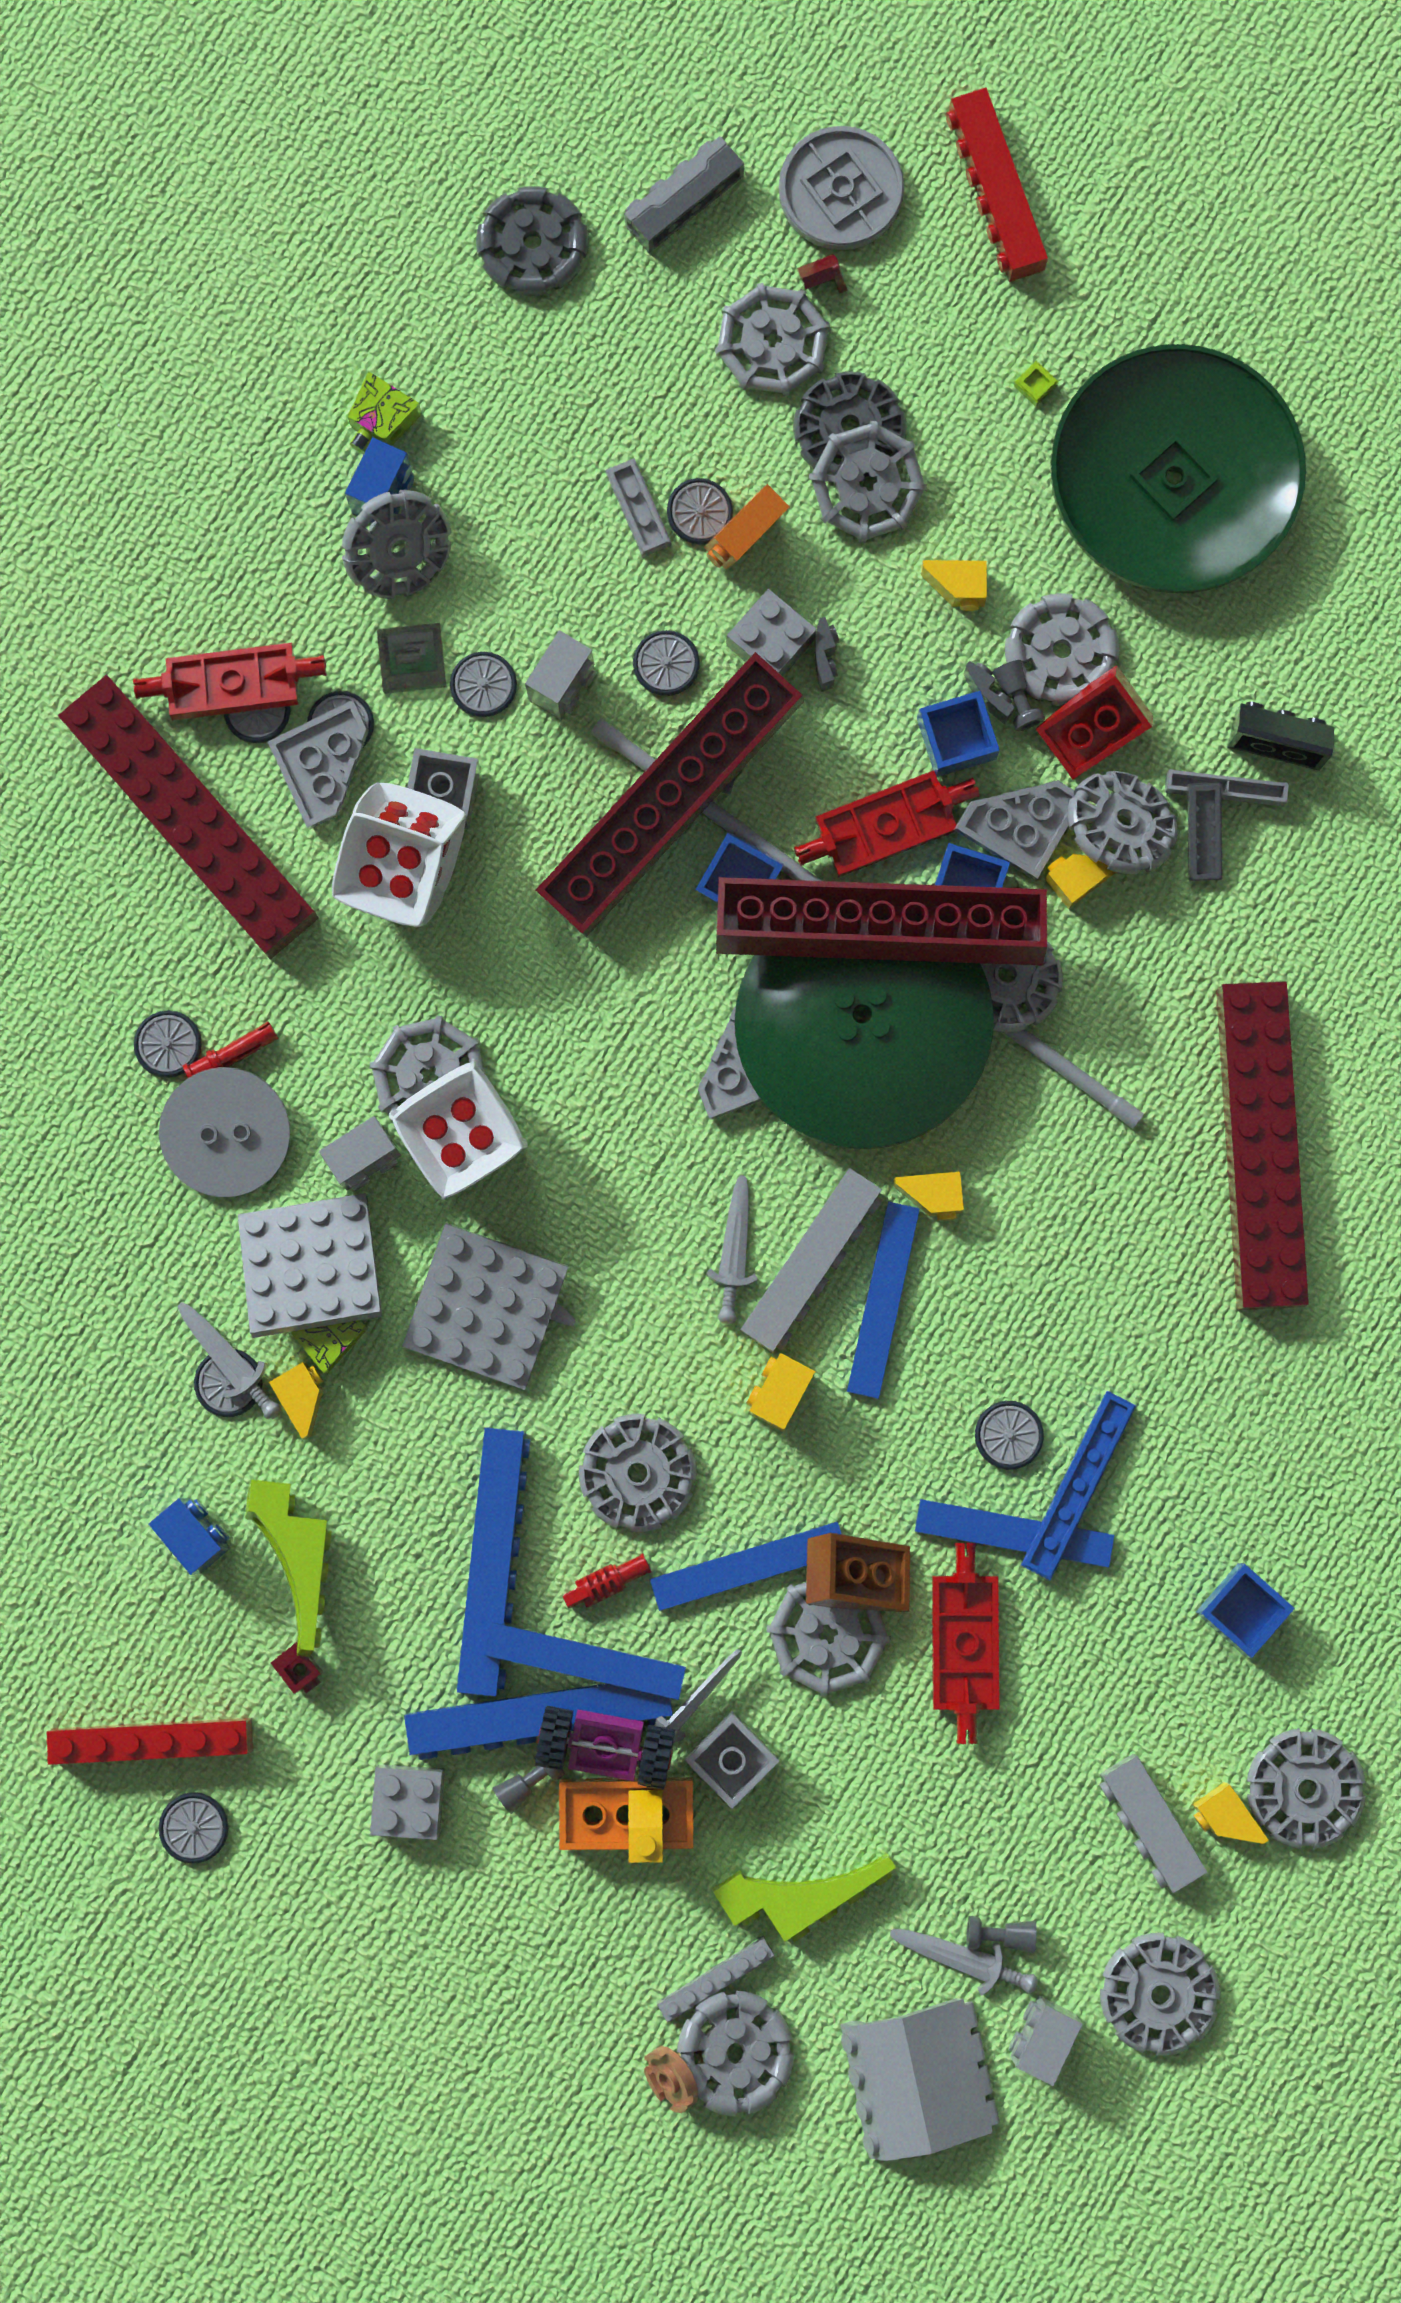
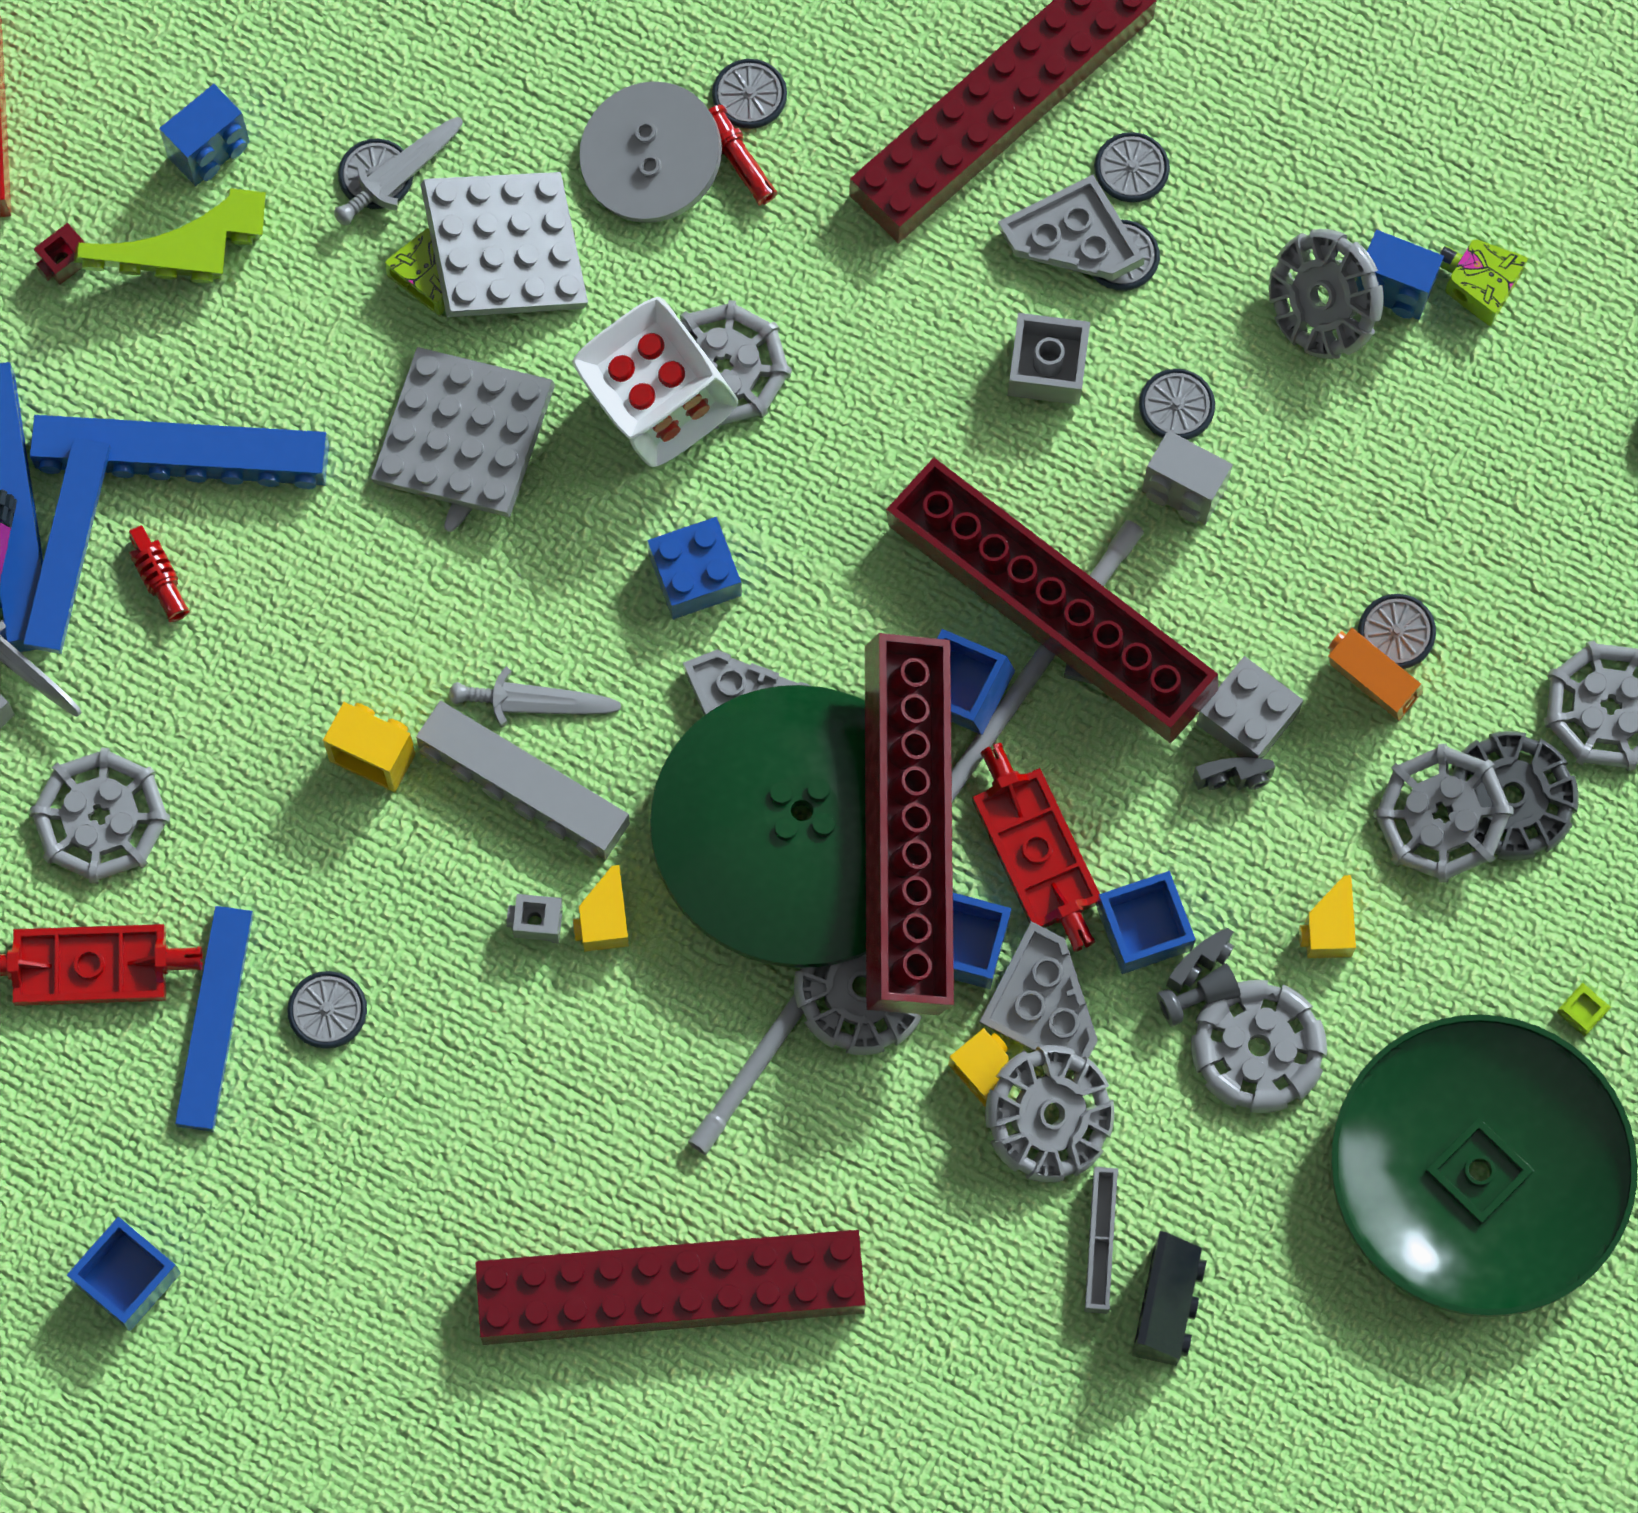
camera: 85 degrees right, 10 degrees down
red plate [133,642,327,721] -> none
yellow slope [269,1362,324,1439] -> none
light grey brick [319,1116,401,1191] -> none
white piece [332,783,466,927] -> none
clear smoke tile [377,623,447,694] -> none
light grey plate [579,1414,697,1532] -> none
light grey tile [605,458,671,558] -> none
light grey wheel [633,630,700,696] -> none
blue tile [650,1522,842,1611] -> none
dark orange slope [806,1533,910,1612] -> none
blue tile [847,1201,920,1399] -> none
blue tile [1020,1391,1136,1581] -> none
red slope [1036,665,1153,779] -> none
dark grey plate [1187,782,1222,881] -> none
none -> light grey brick [507,894,563,944]
none -> blue piece [647,516,742,620]

